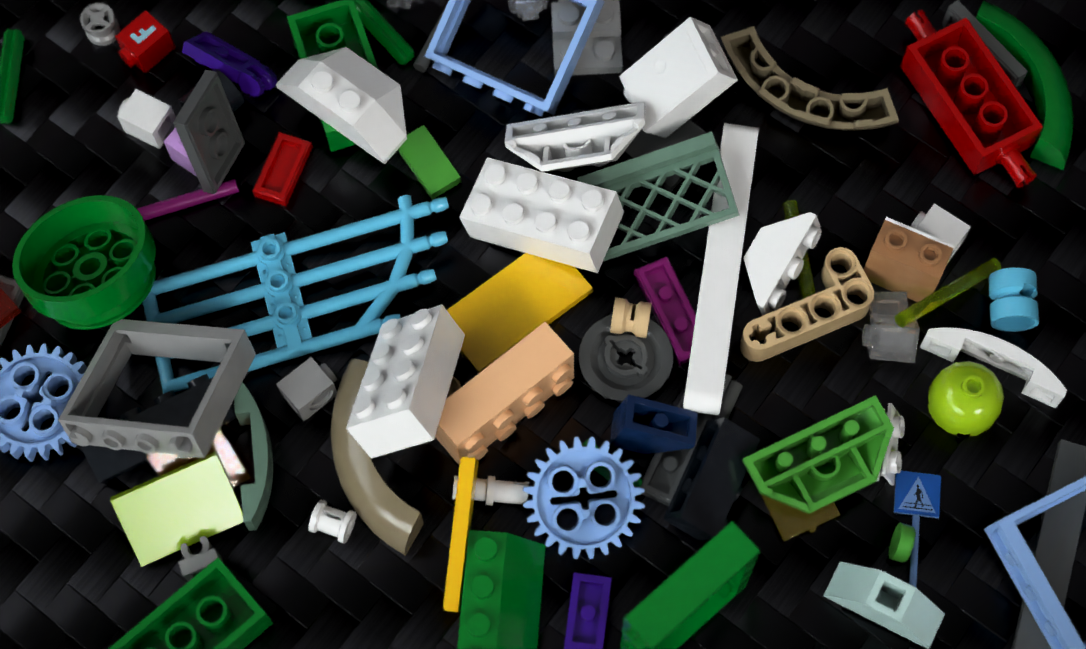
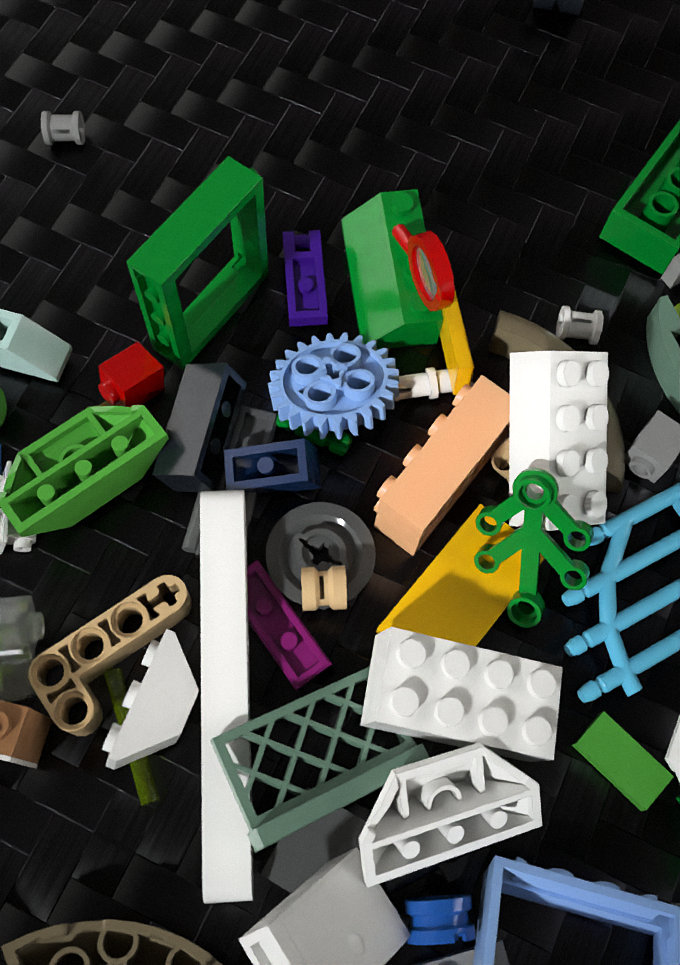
camera: 160 degrees right, 0 degrees up
none -> red brick [98,342,165,407]
none -> red piece [392,224,455,311]
none -> blue wheel [403,894,476,945]
none -> green plant [474,468,594,628]

